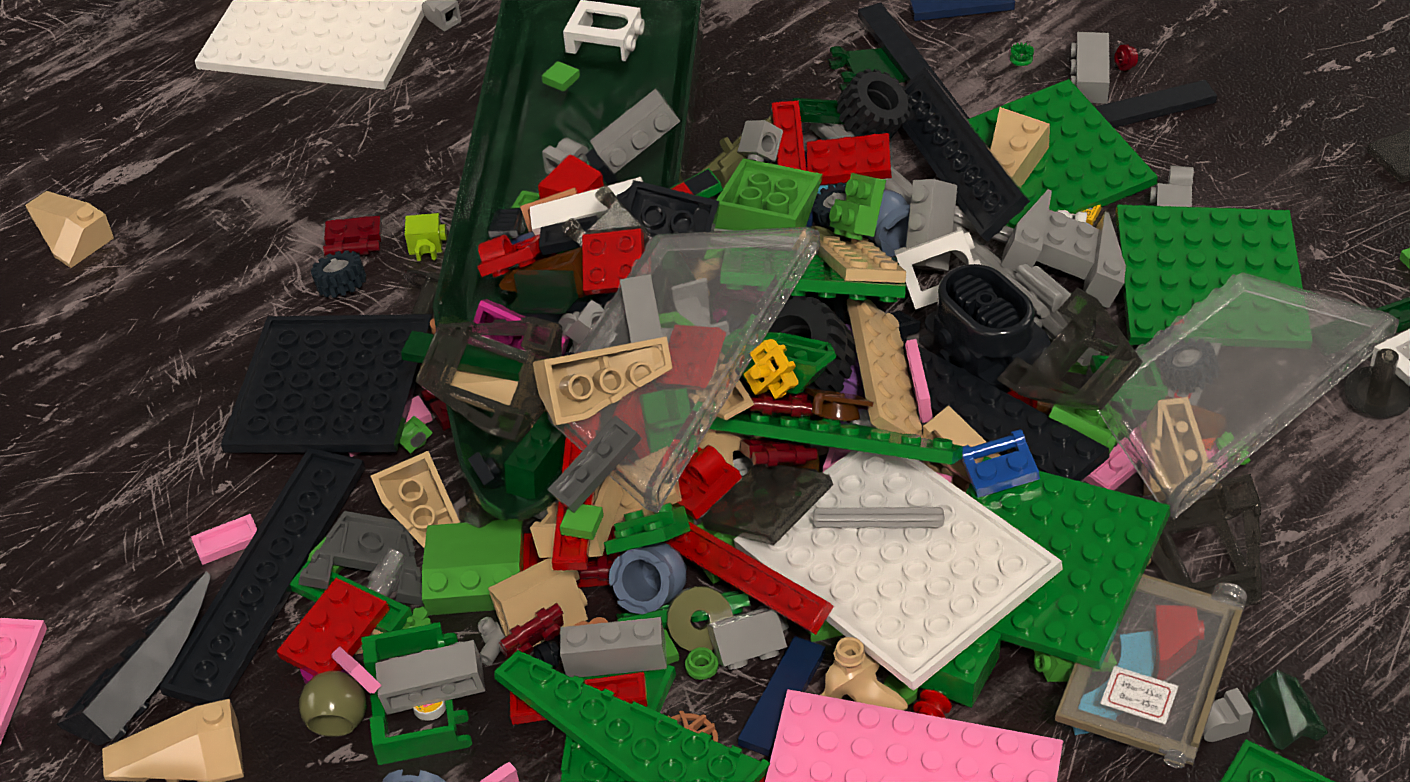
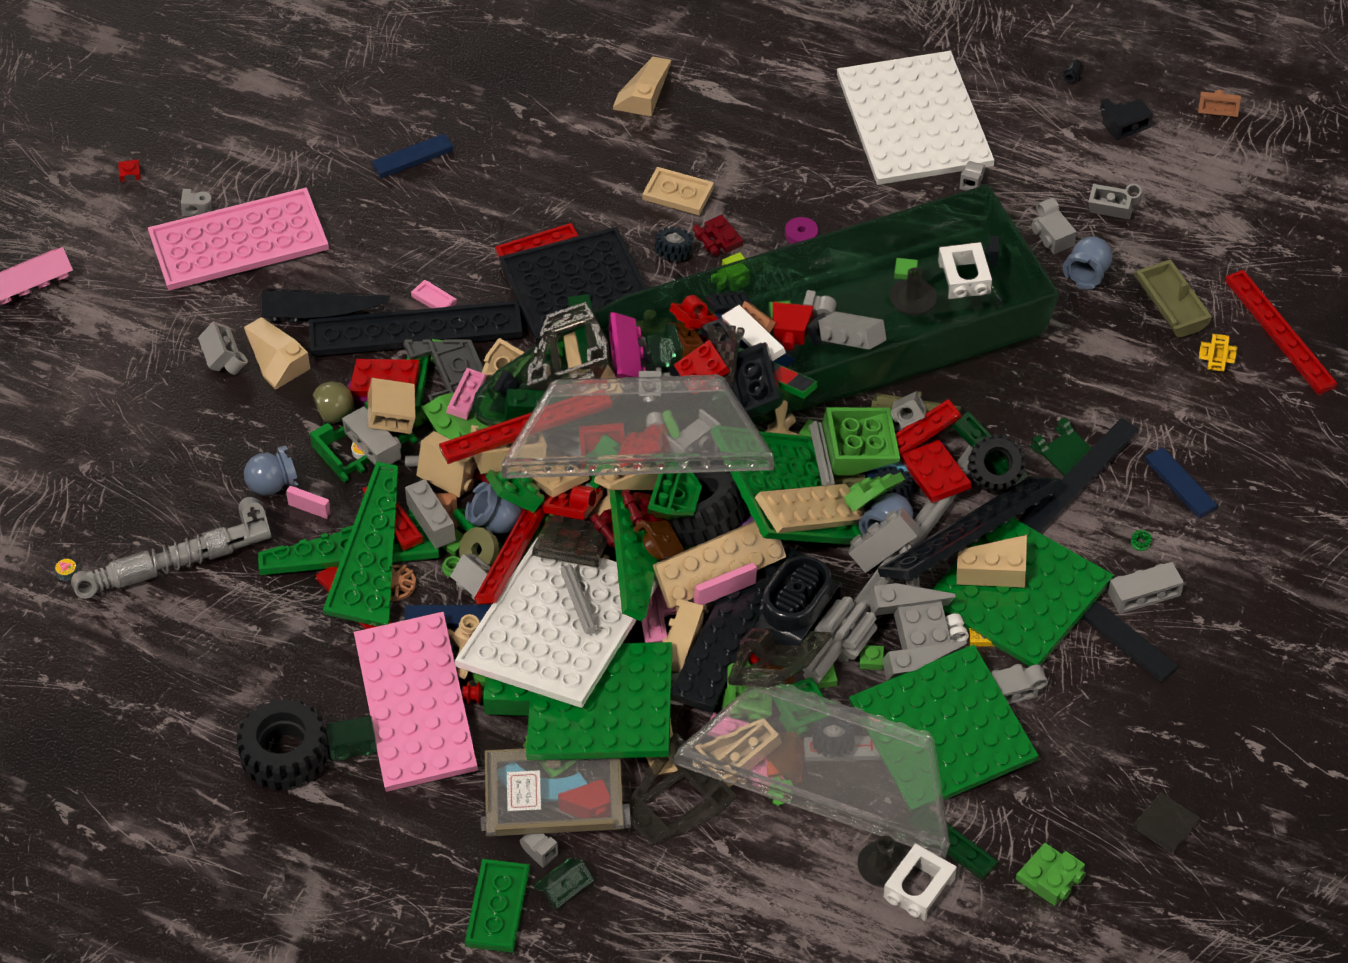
camera: 60 degrees right, 5 degrees up
bright pink tile [331,646,381,694] -> none
clear cone [366,548,406,598] -> none
dark red plate [499,603,564,659] -> none
tan wedge [533,336,672,425] -> none
dark grey plate [547,416,642,513] -> none
bright green tile [560,504,604,540] -> none
light grey tile [620,274,663,343] -> none
yellow piece [744,339,799,399] -> none
white panel [894,226,981,310] -> none
blue plate [962,429,1040,498] -> none
dark red plate [1114,44,1138,71] -> none
none -> tan brick [368,378,415,434]
none -> bright pink tile [446,368,487,420]
none -> red tile [495,223,579,258]
none -> tan plate [642,167,714,216]
none -> magenta piece [785,217,818,247]
none -> clear smoke piece [890,268,937,315]

